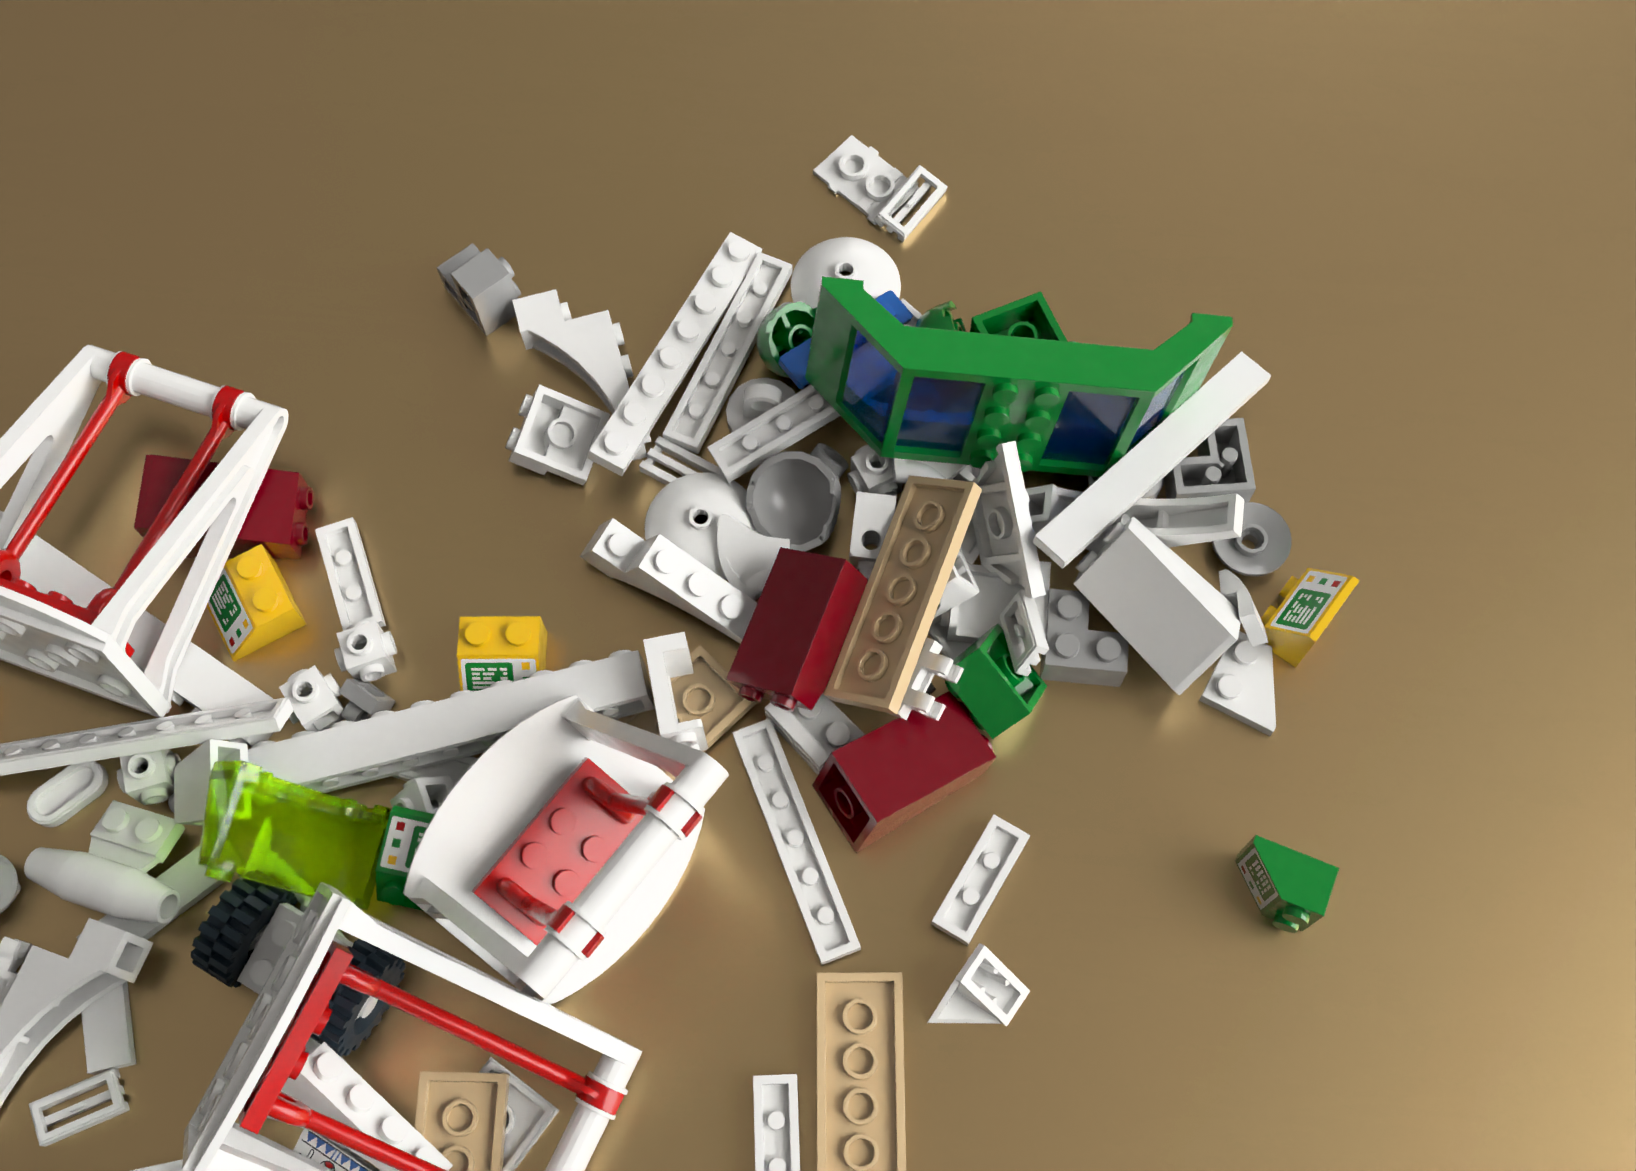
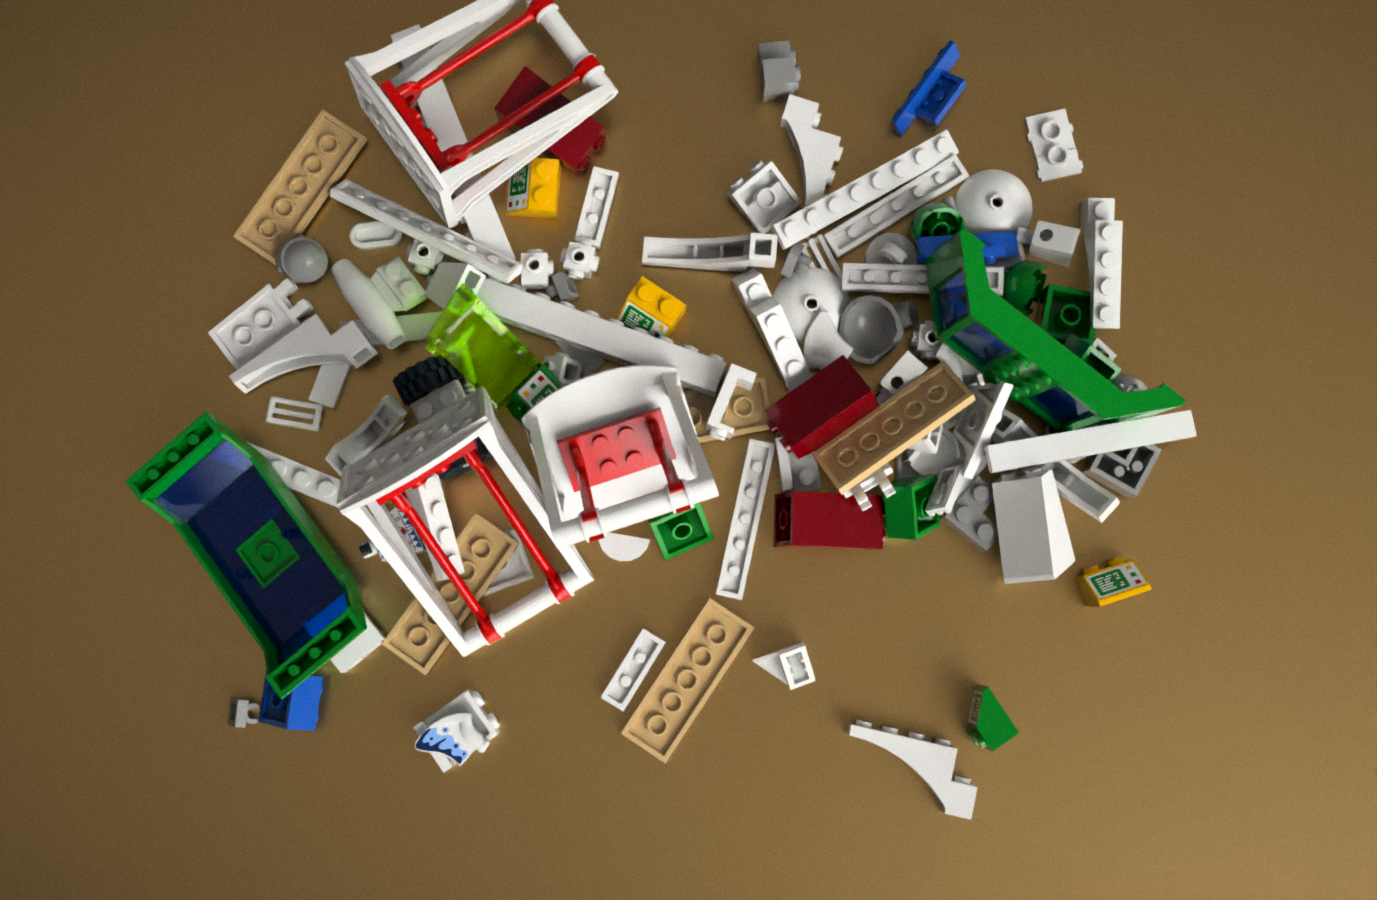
camera: 30 degrees right, 15 degrees up
white tile [875,165,948,242] -> none
white plate [931,815,1030,946] -> none
white wing [1199,631,1276,736] -> none
light grey dish [1212,502,1292,576] -> none
white slope [1219,569,1268,647] -> none
none -> white arch [325,393,407,476]
none -> white tile [598,532,650,561]
none -> white arch [642,233,778,273]
none -> green slope [648,502,714,560]
none -> light grey tile [780,242,813,278]
none -> white arch [846,719,978,820]
none -> blue bracket [892,40,966,136]
none -> white torso [1016,221,1080,267]
none -> white arch [1080,198,1123,329]

